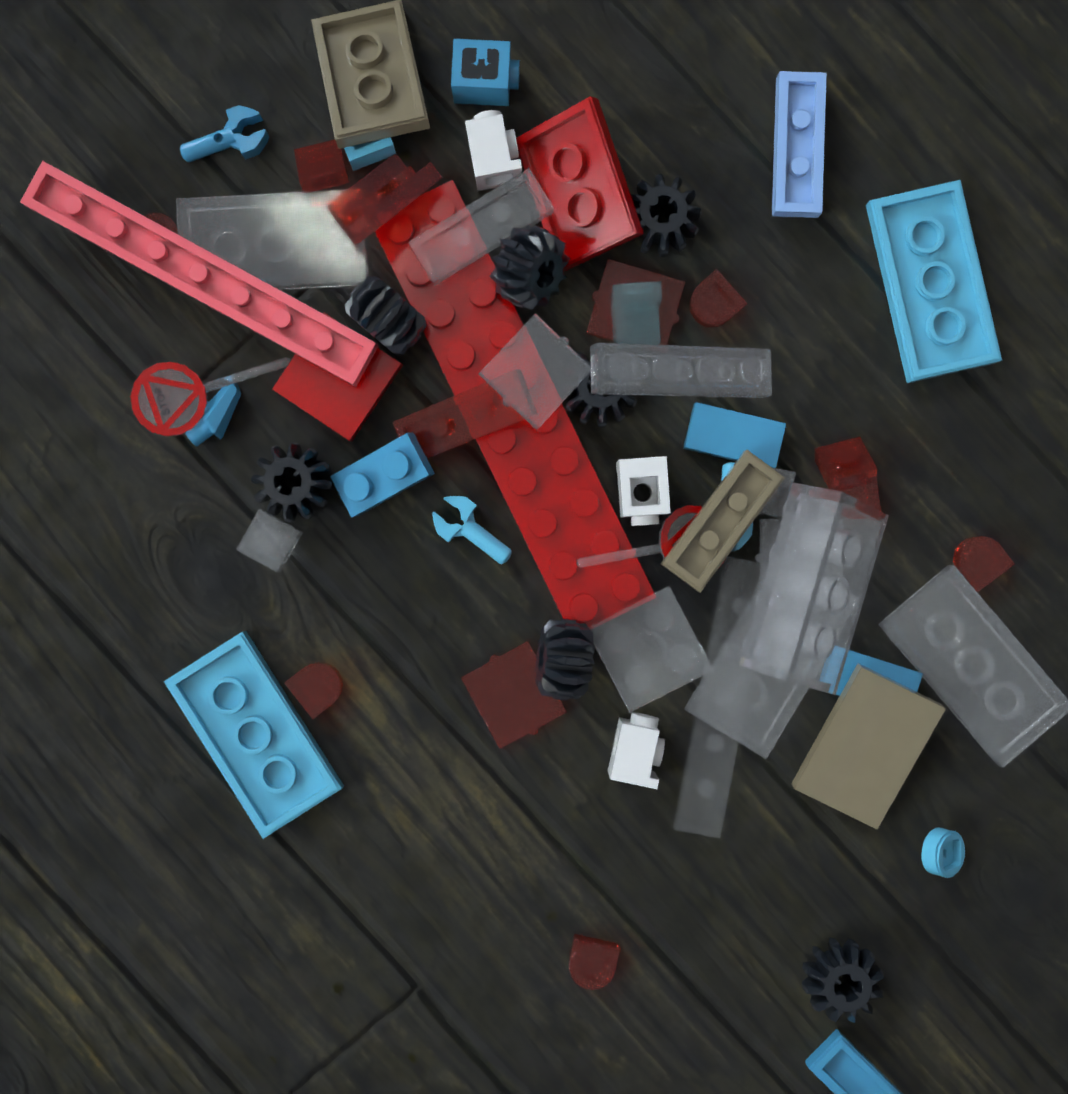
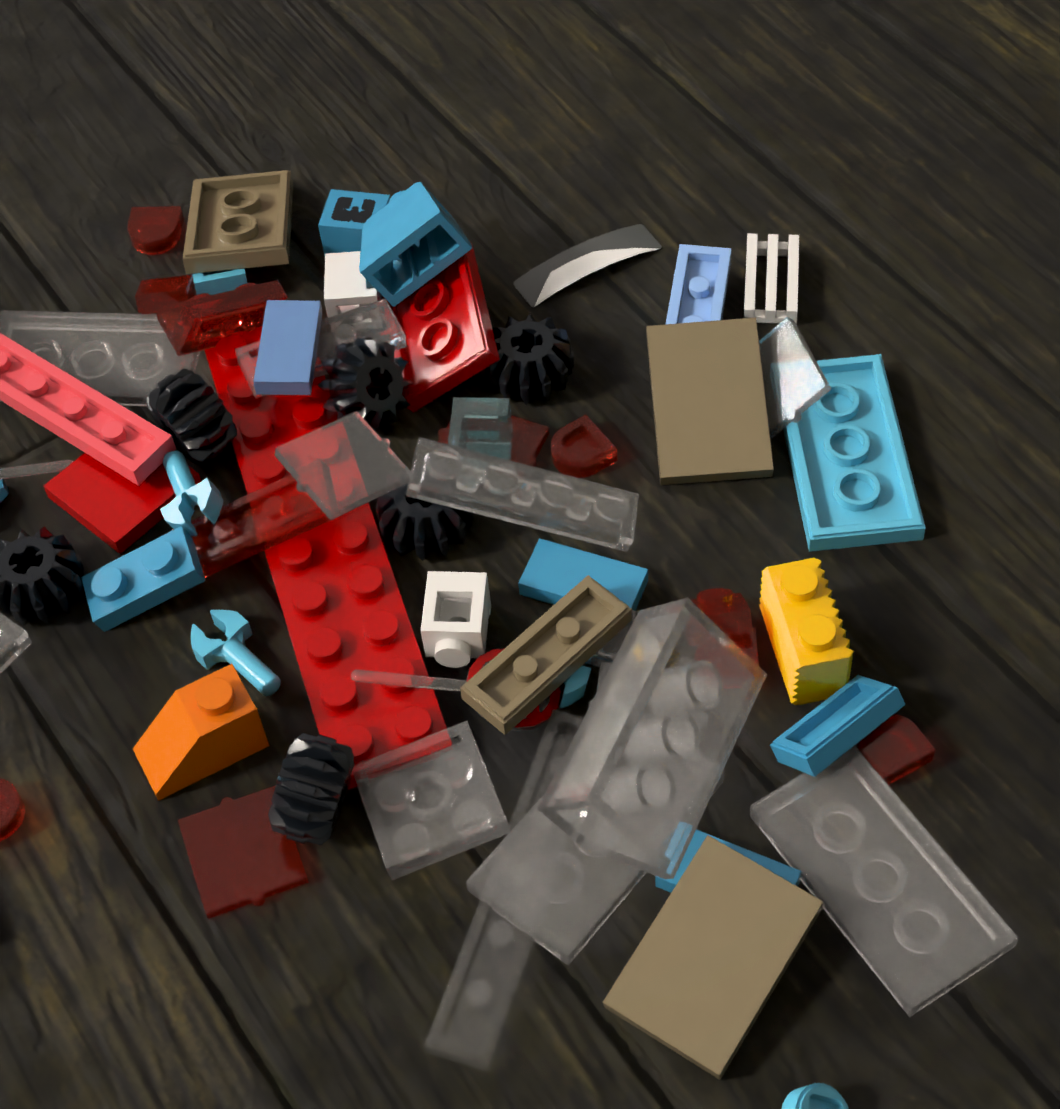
camera: 10 degrees right, 35 degrees down
dark azure bar [180,105,269,162] -> none
white brick [608,712,665,789] -> none
none -> clear red tile [127,206,184,255]
none -> orange slope [133,664,270,801]
none -> medium azure bar [160,451,223,536]
none -> medium blue tile [253,300,323,395]
none -> dark azure torso [359,182,472,307]
none -> sticker [513,224,662,307]
none -> dark tan tile [646,317,774,485]
none -> white tile [744,233,799,324]
none -> clear piece [759,317,832,439]
none -> yellow brick [759,558,854,705]
none -> dark azure tile [770,675,905,777]

